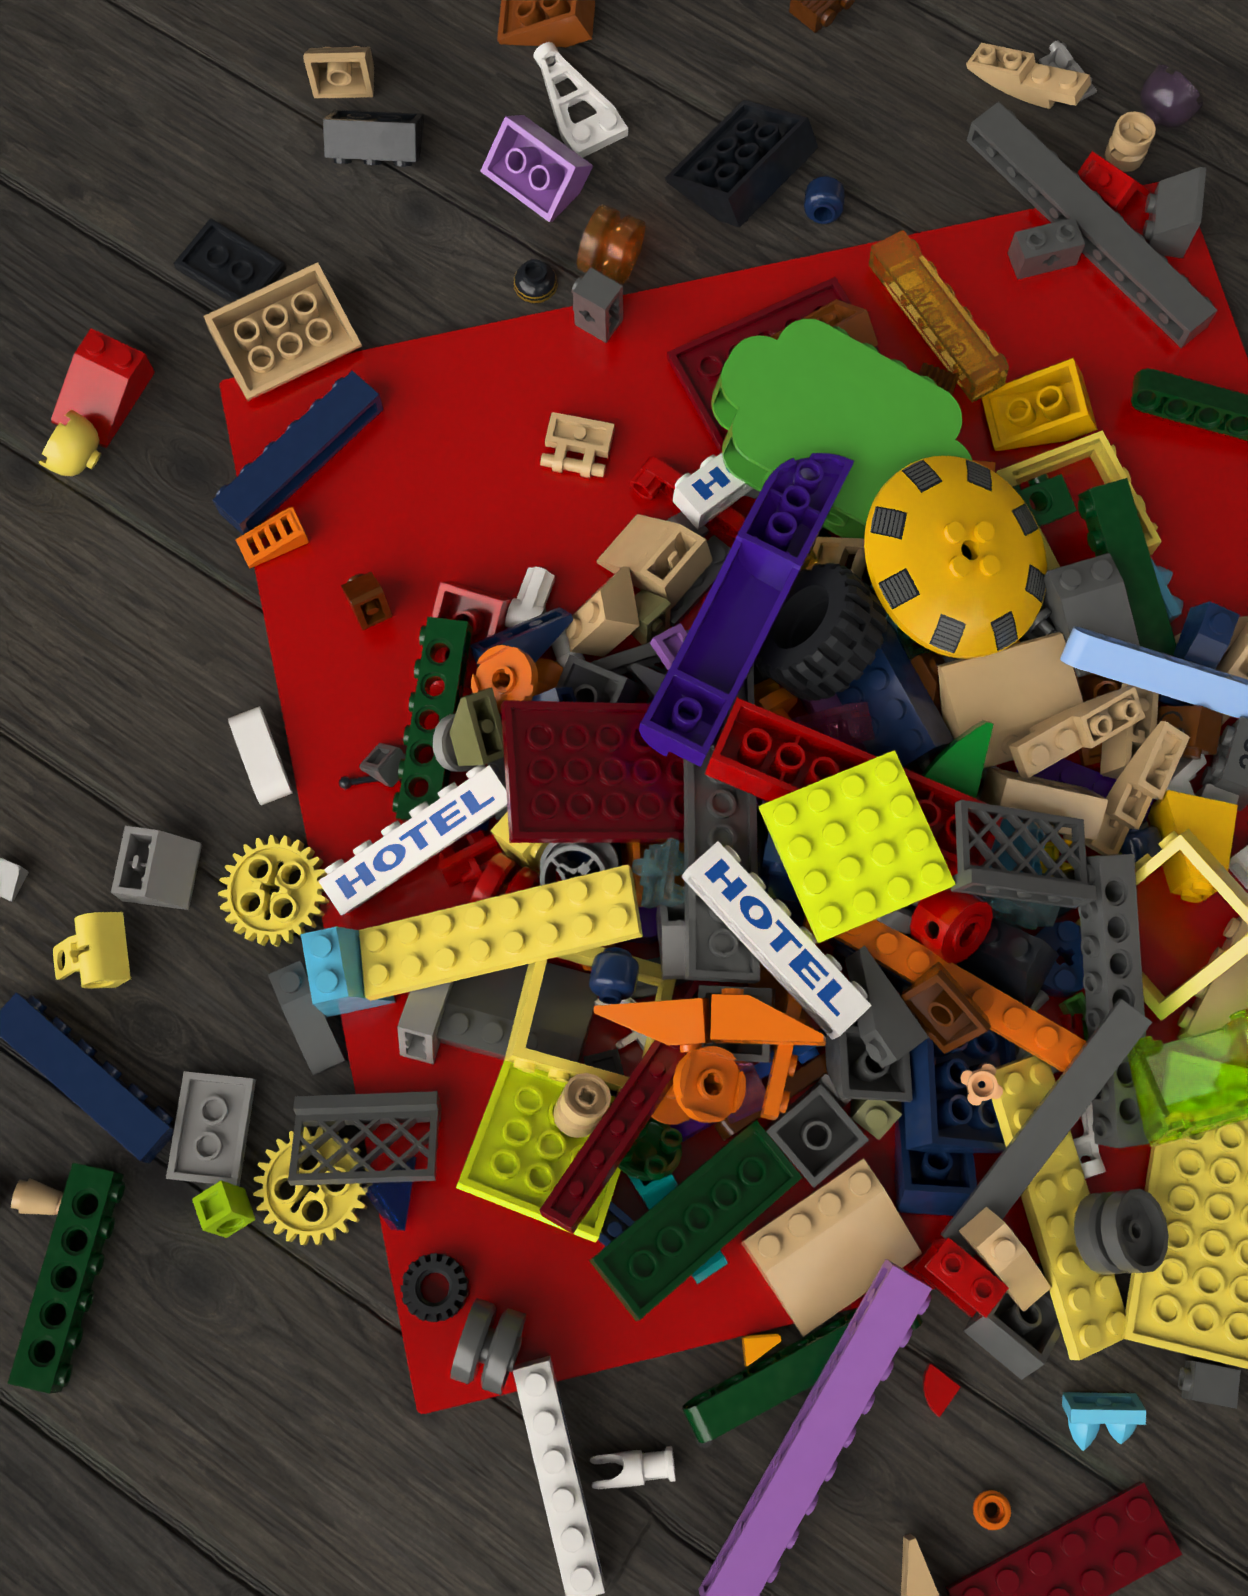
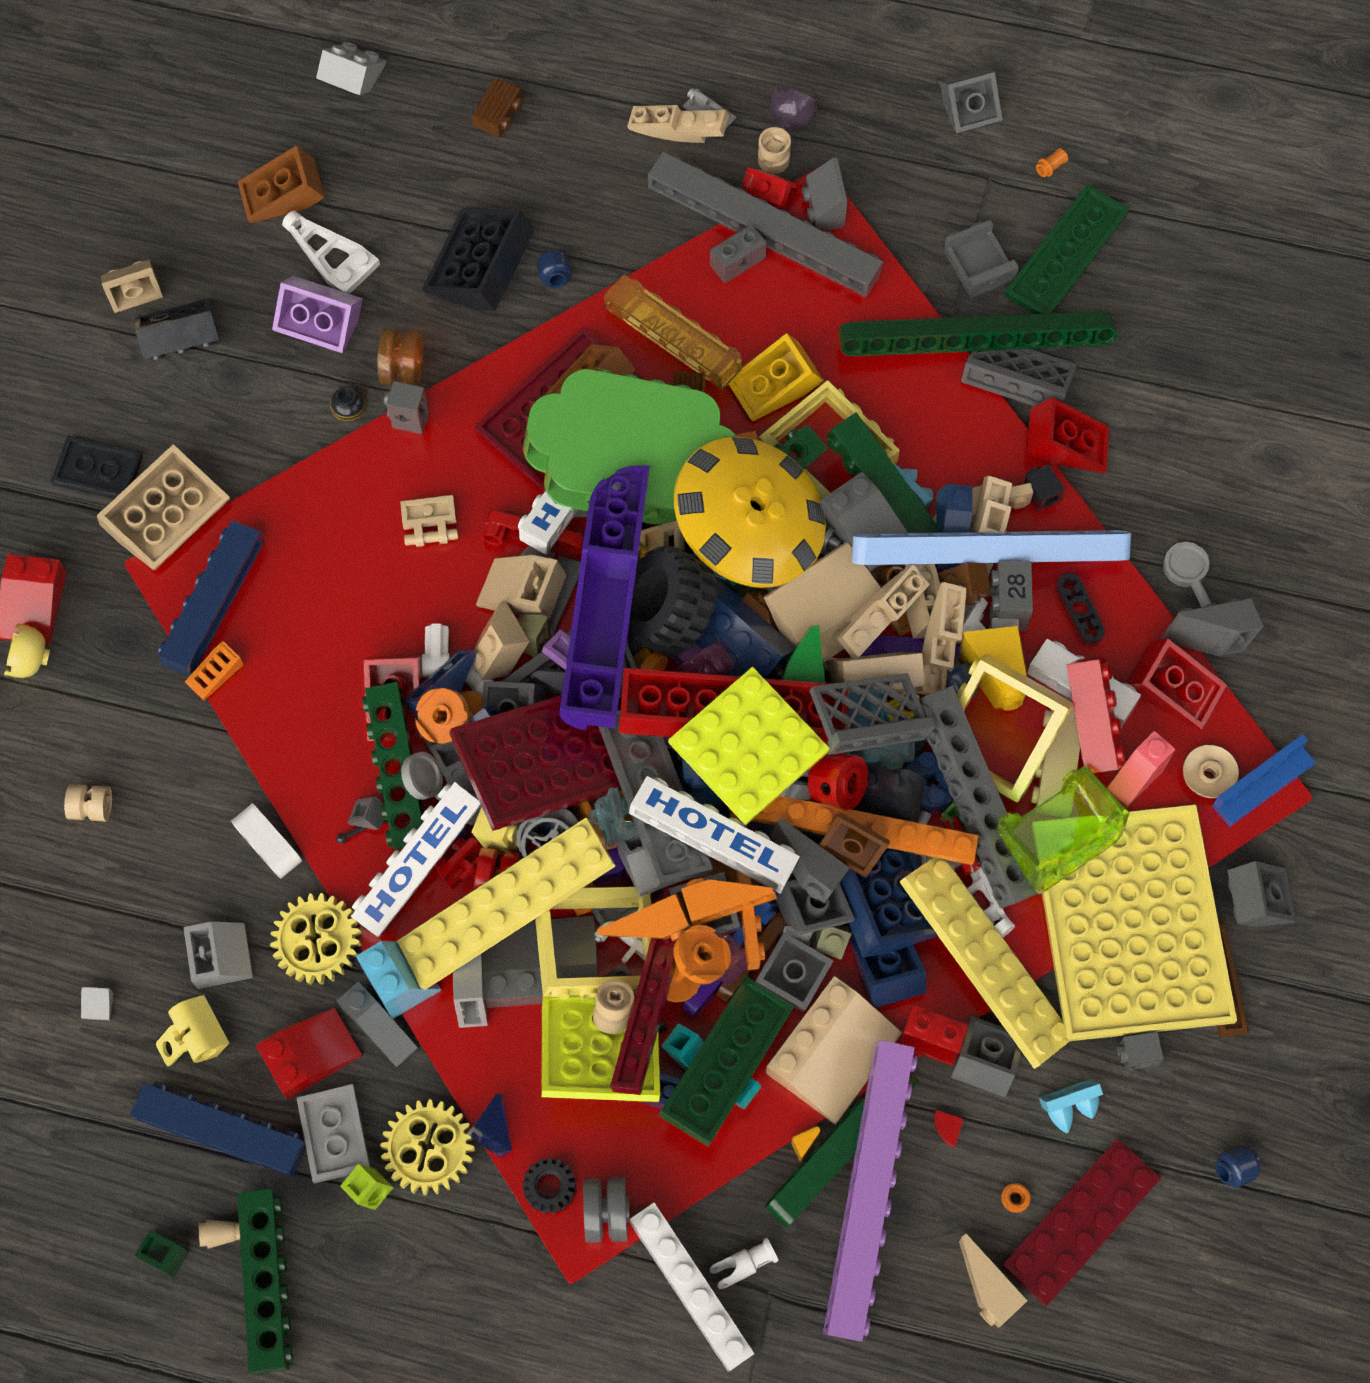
camera: 20 degrees left, 5 degrees down
dark grey fence [288,1091,442,1186] -> none
reddish brown slope [341,572,392,630] -> none
olive slope [450,687,504,766] -> none
dark blue head [589,947,639,1004] -> none
dark green dish [618,1118,682,1181] -> none
dark grey tile [941,999,1152,1257] -> none
tan slope [959,1207,1051,1312] -> none
light nougat plate [960,1063,1003,1106] -> none
dark grey wheel [1074,1189,1169,1275] -> none
none -> tan wheel [64,784,112,822]
none -> red slope [256,1007,362,1100]

